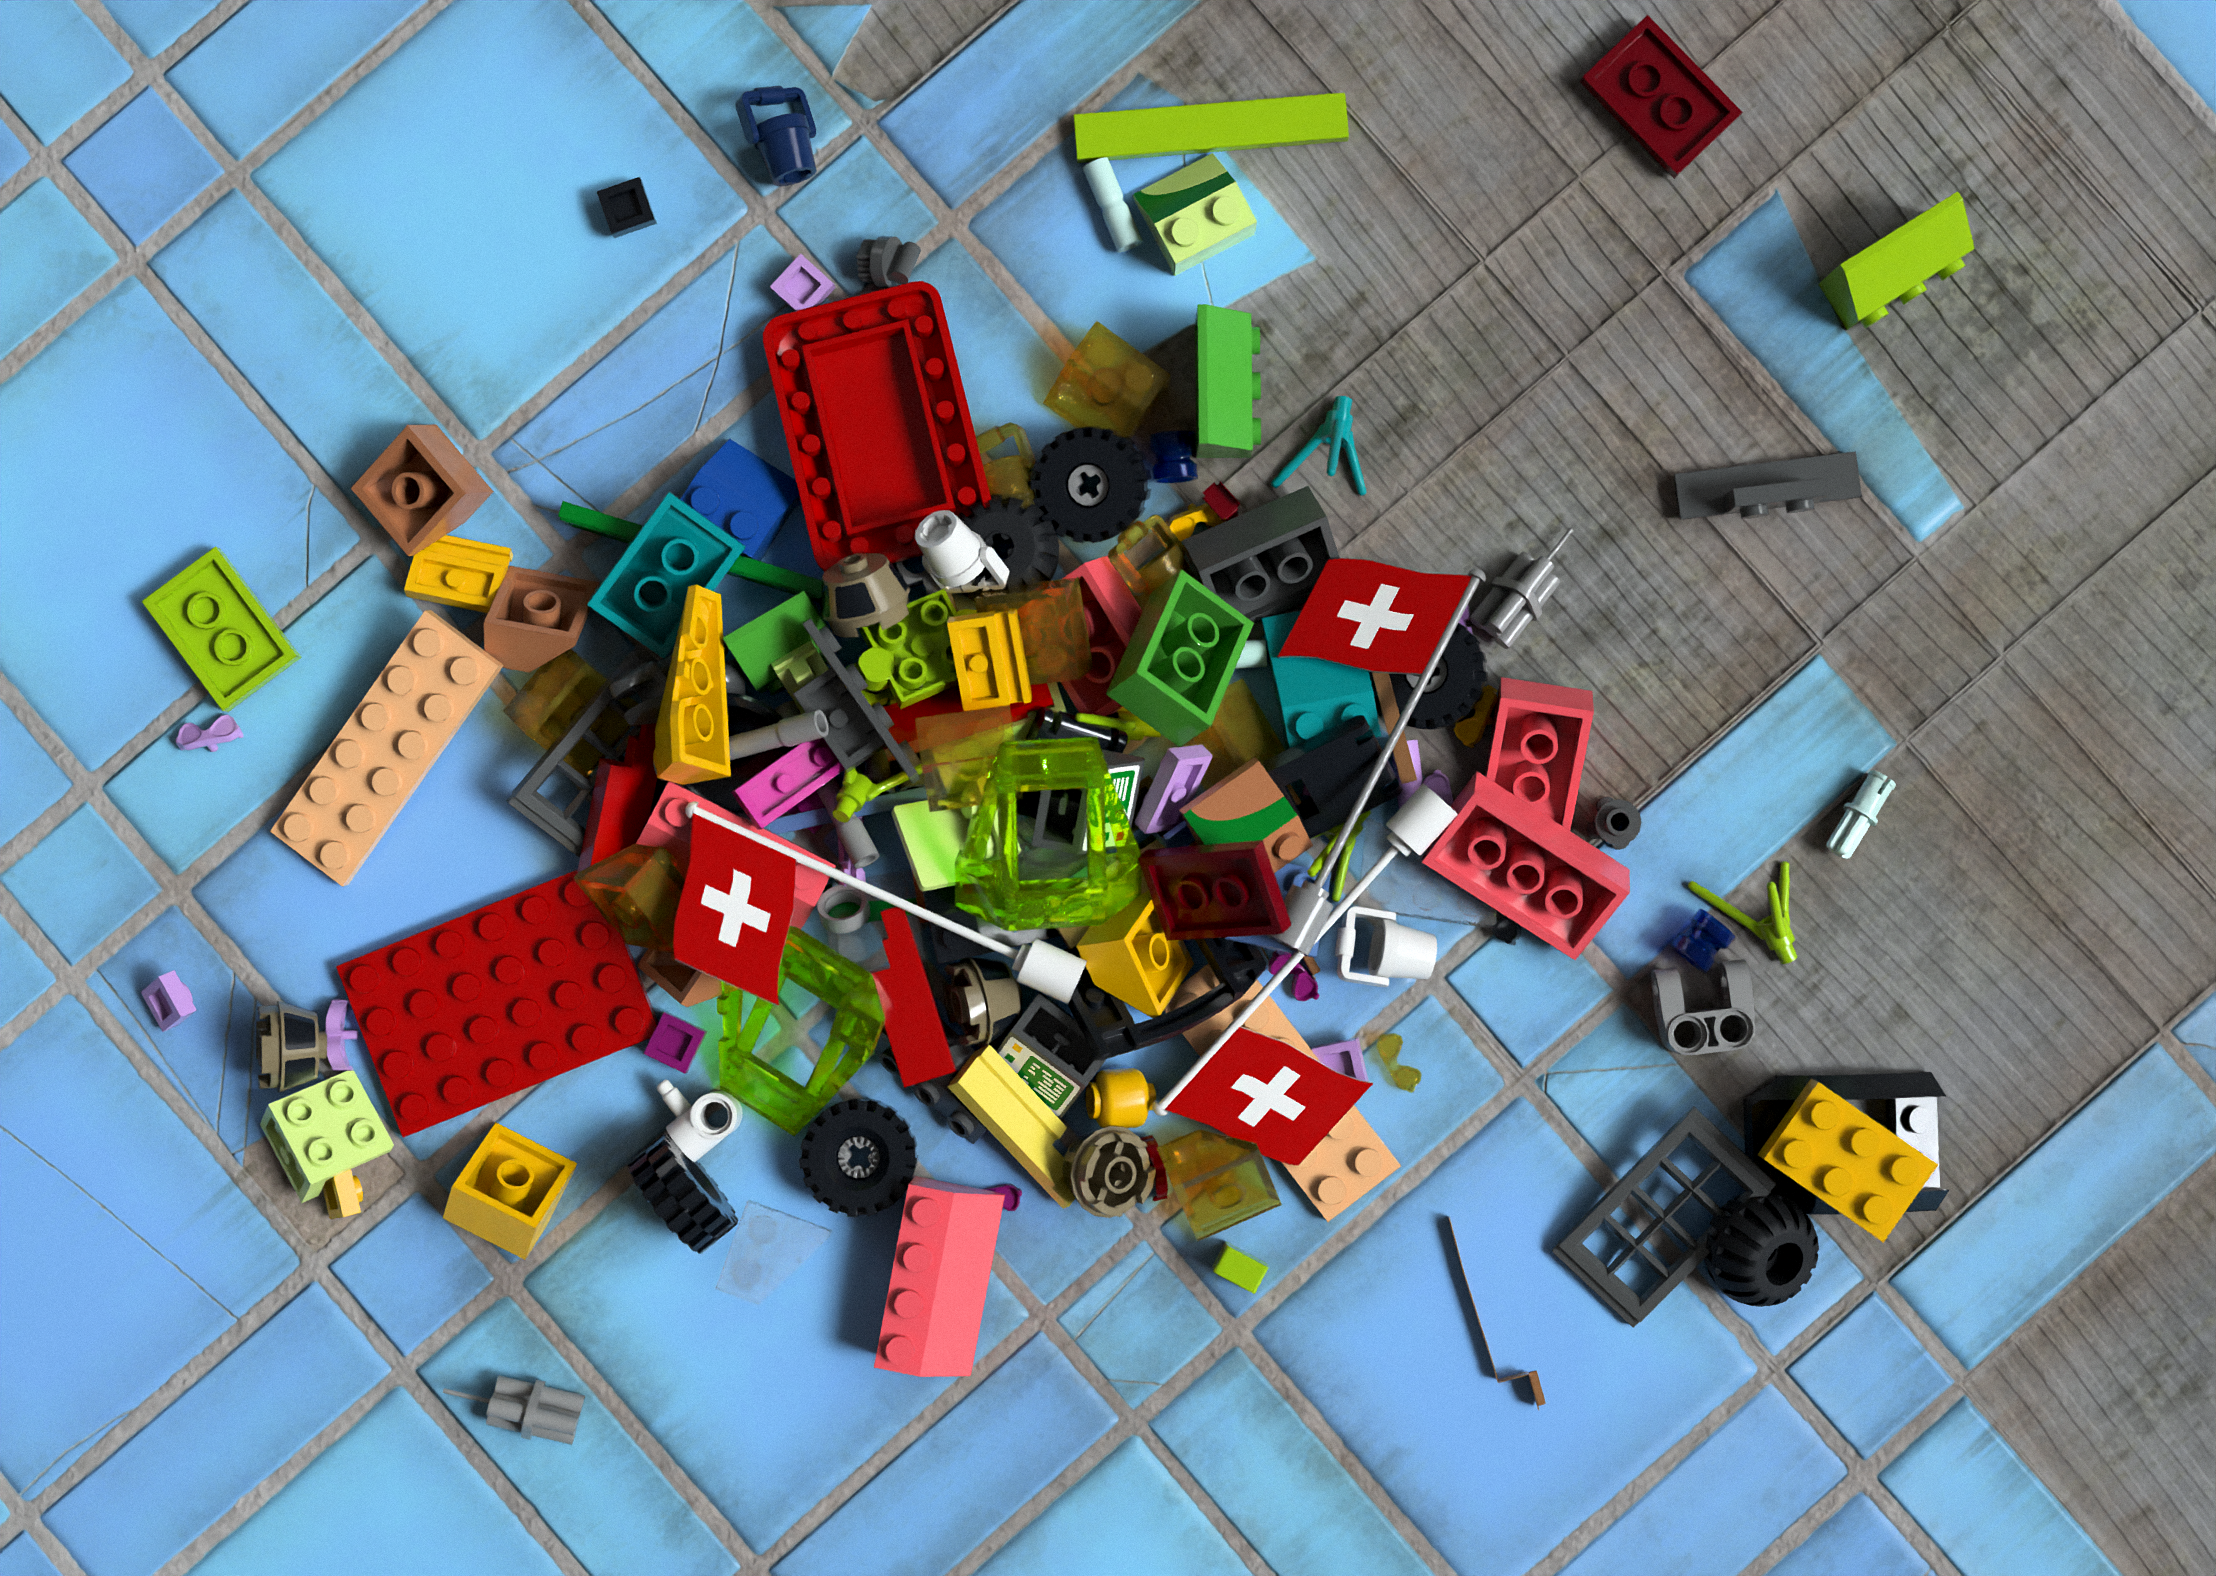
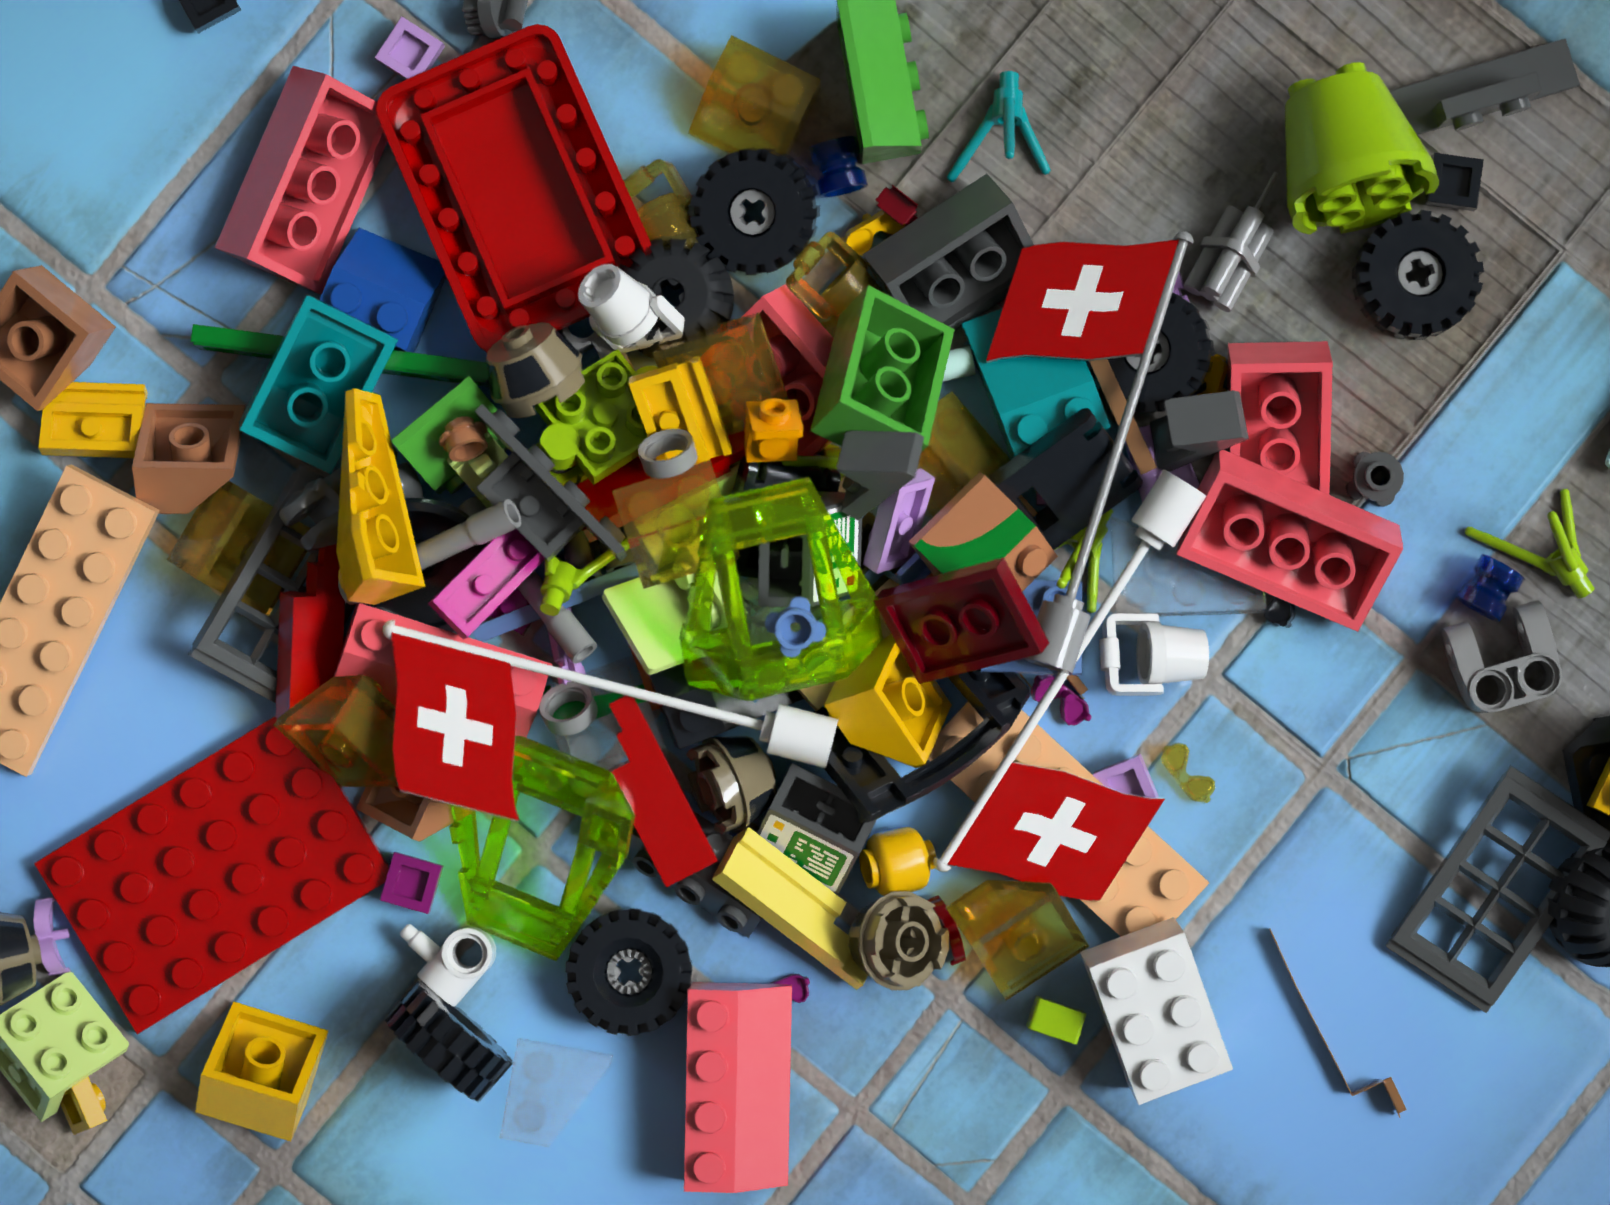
camera: 10 degrees left, 0 degrees up
none -> coral slope [215,66,388,295]
none -> nougat plate [439,417,488,462]
none -> light grey piece [638,429,698,478]
none -> light orange bracket [744,398,803,463]
none -> medium blue plate [765,596,826,657]
none -> dark grey slope [837,430,924,521]
none -> white brick [1080,917,1233,1105]
none -> dark grey slope [1149,391,1249,472]
none -> lime cone [1285,62,1439,235]
none -> black bush [1352,210,1484,340]
none -> black plate [1425,153,1484,211]

